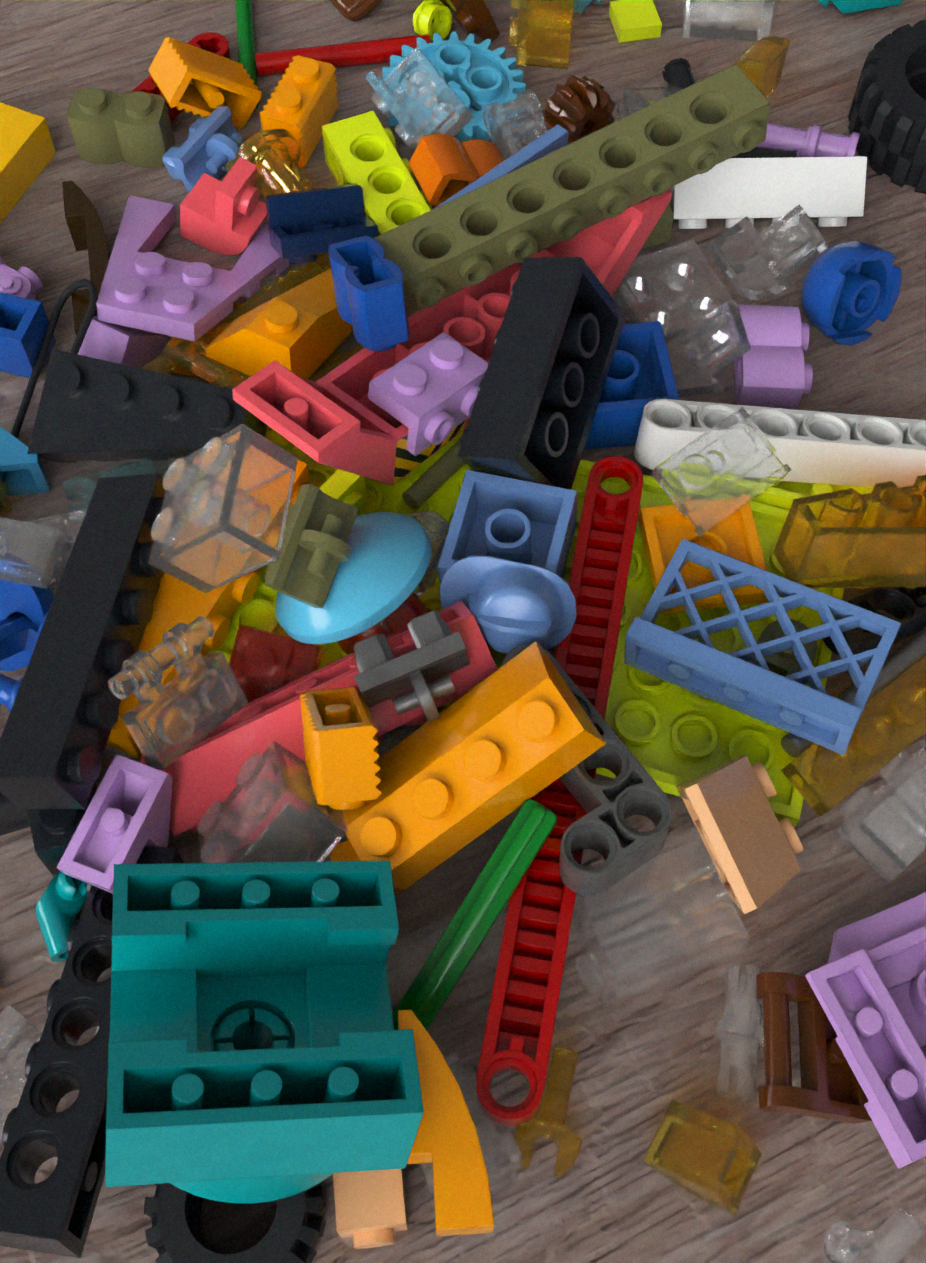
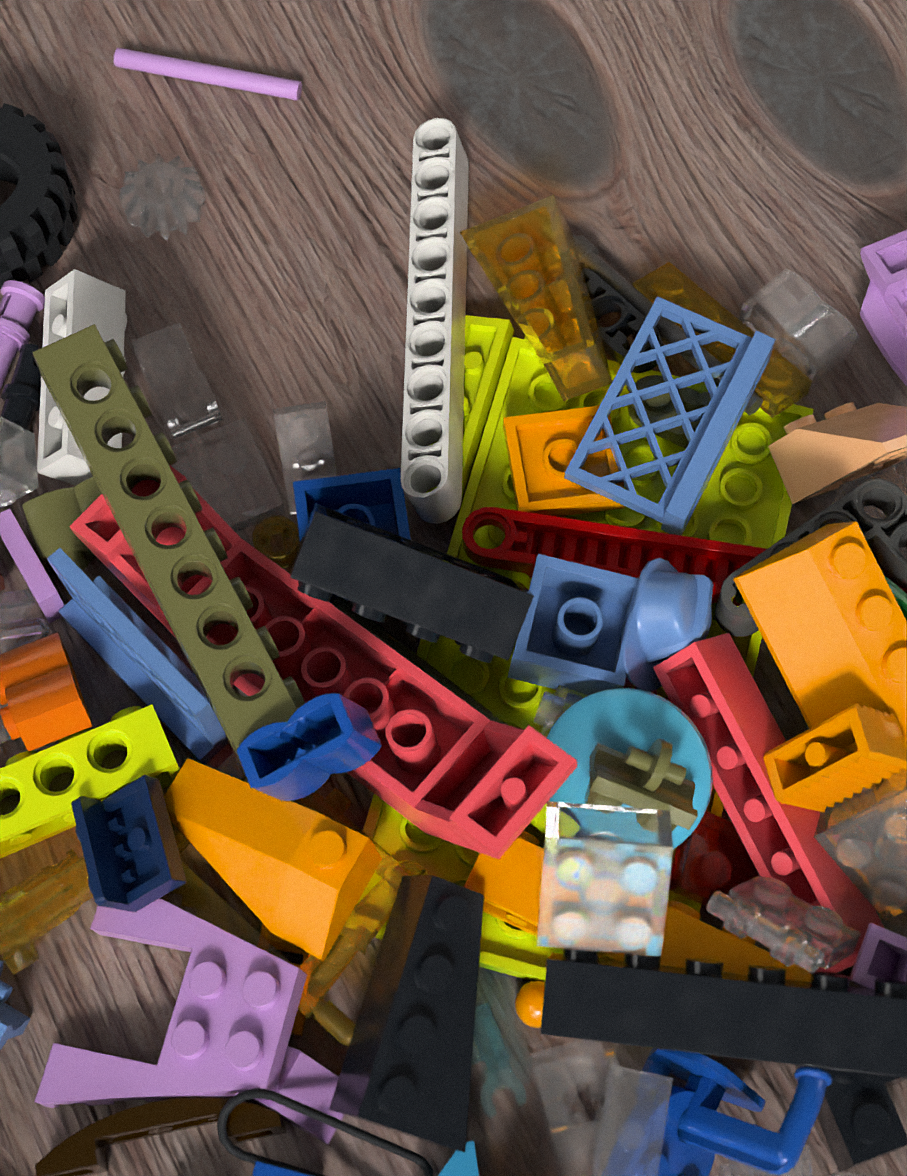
camera: 90 degrees left, 5 degrees up
coral brick [180,157,268,255] -> none
flat silver hips [354,610,470,722] -> none
lavender bracket [368,332,489,456] -> none
clear plate [651,407,791,537] -> none
lavender brick [732,304,813,410] -> none
blue cylinder [801,241,902,346] -> none

